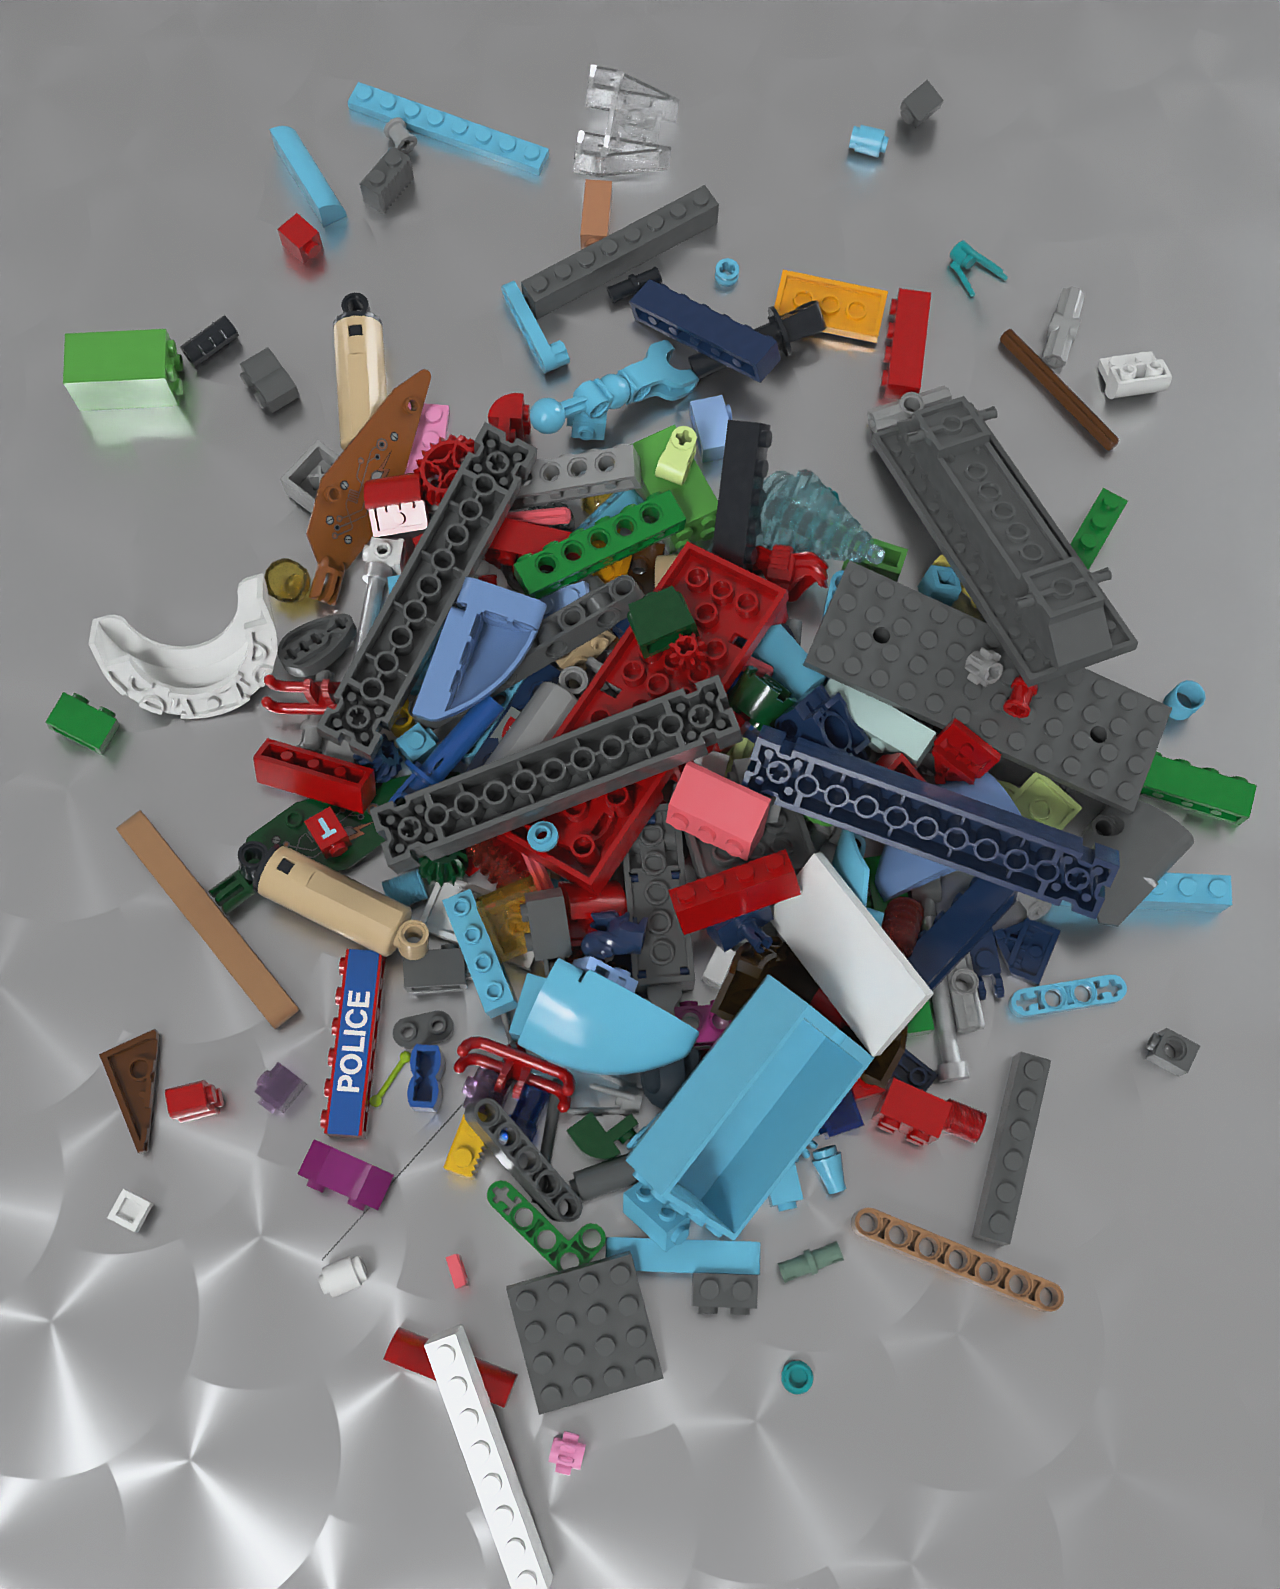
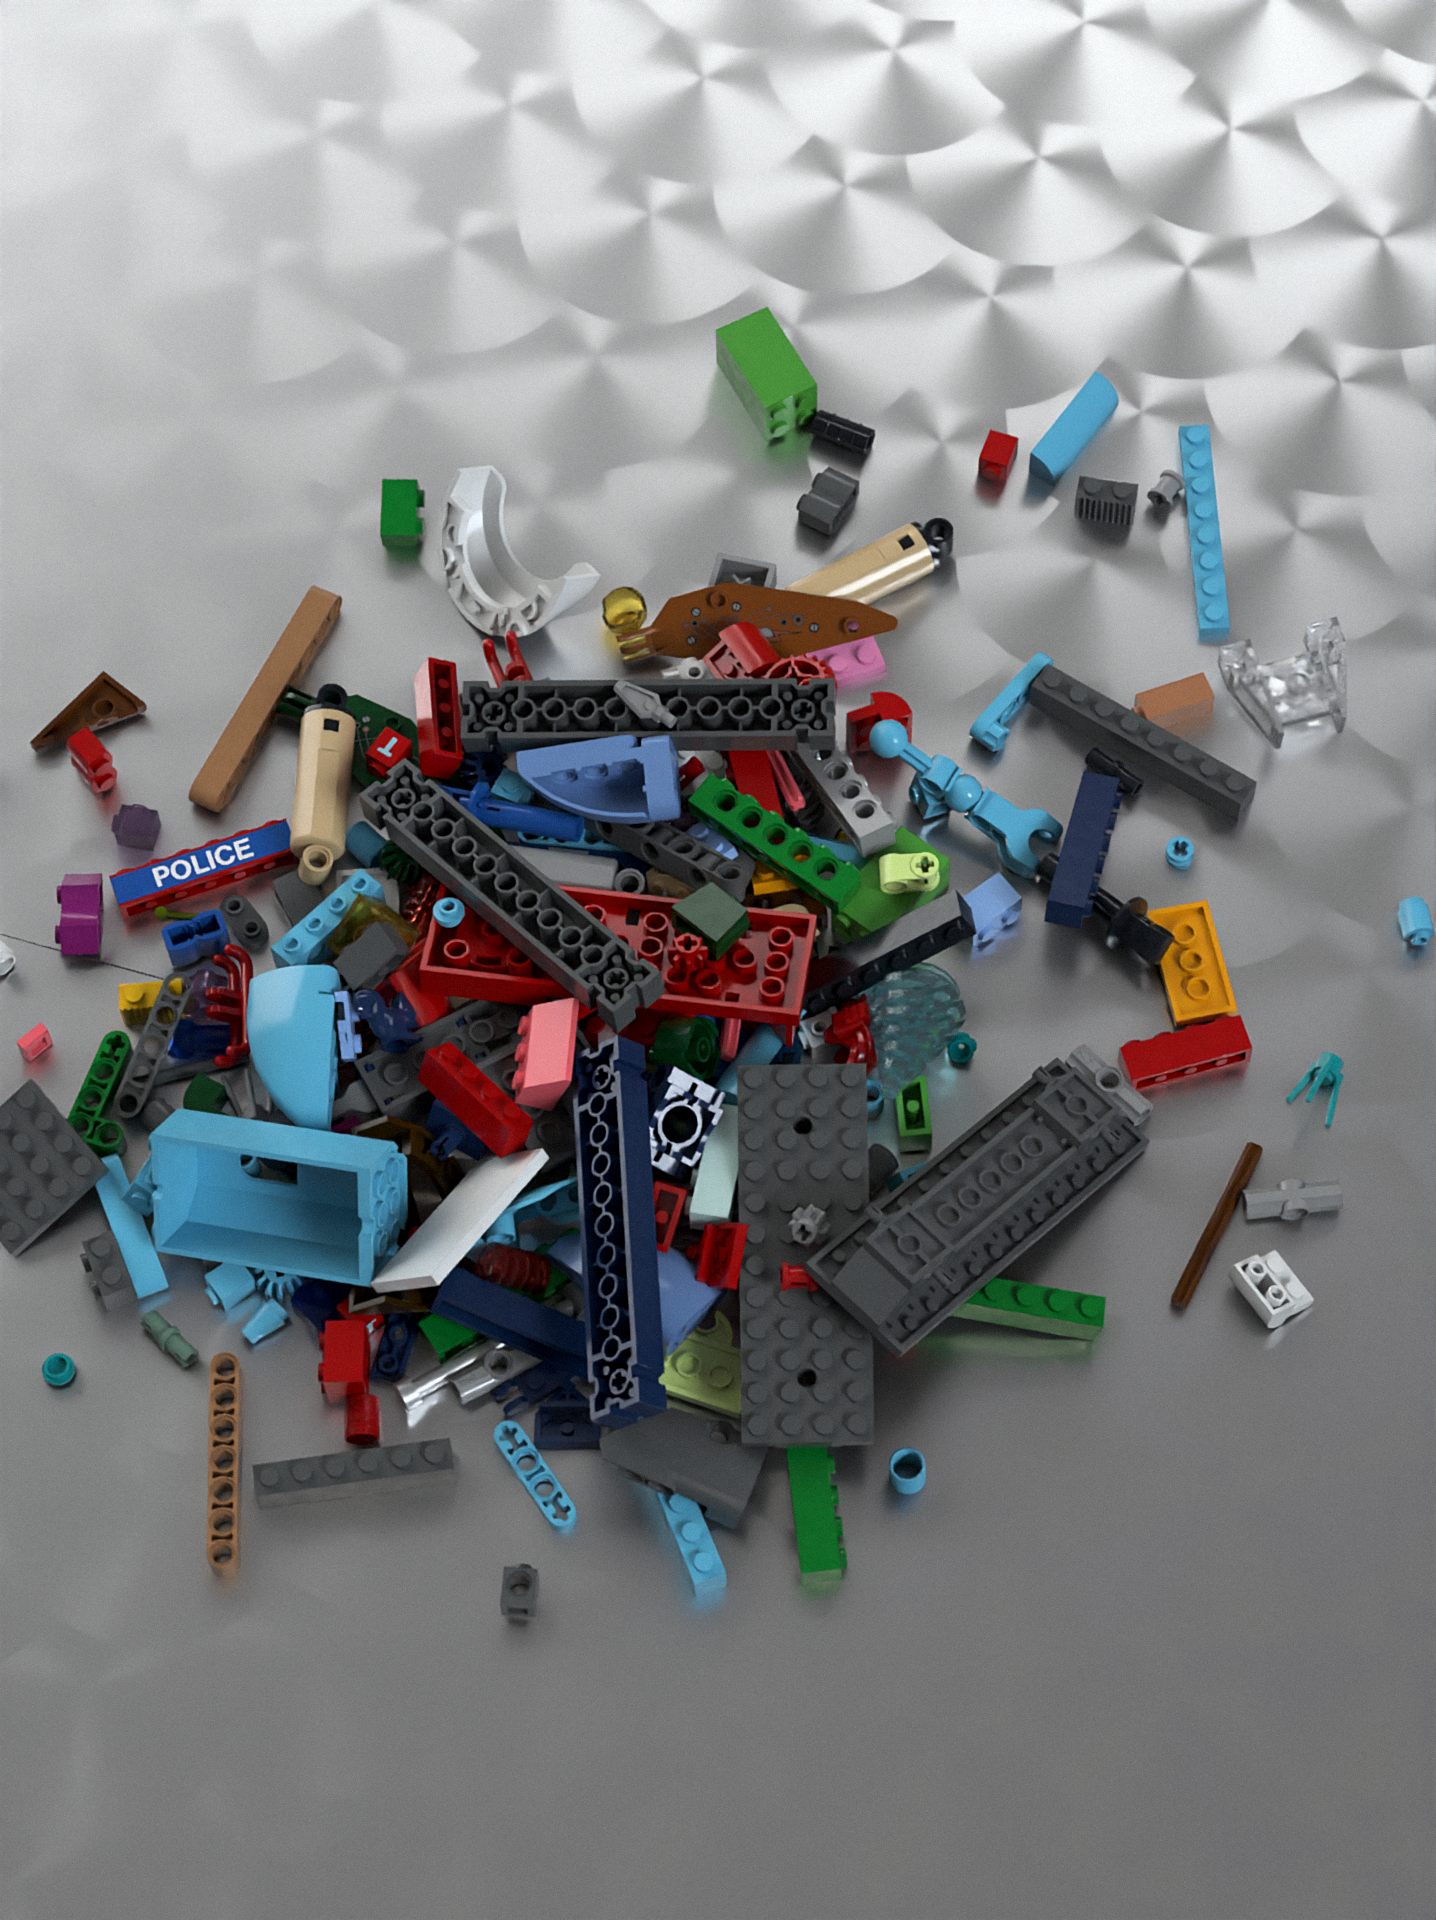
camera: 70 degrees right, 10 degrees down
dark grey piece [277,614,357,677] -> none
none -> light grey piece [613,680,677,728]

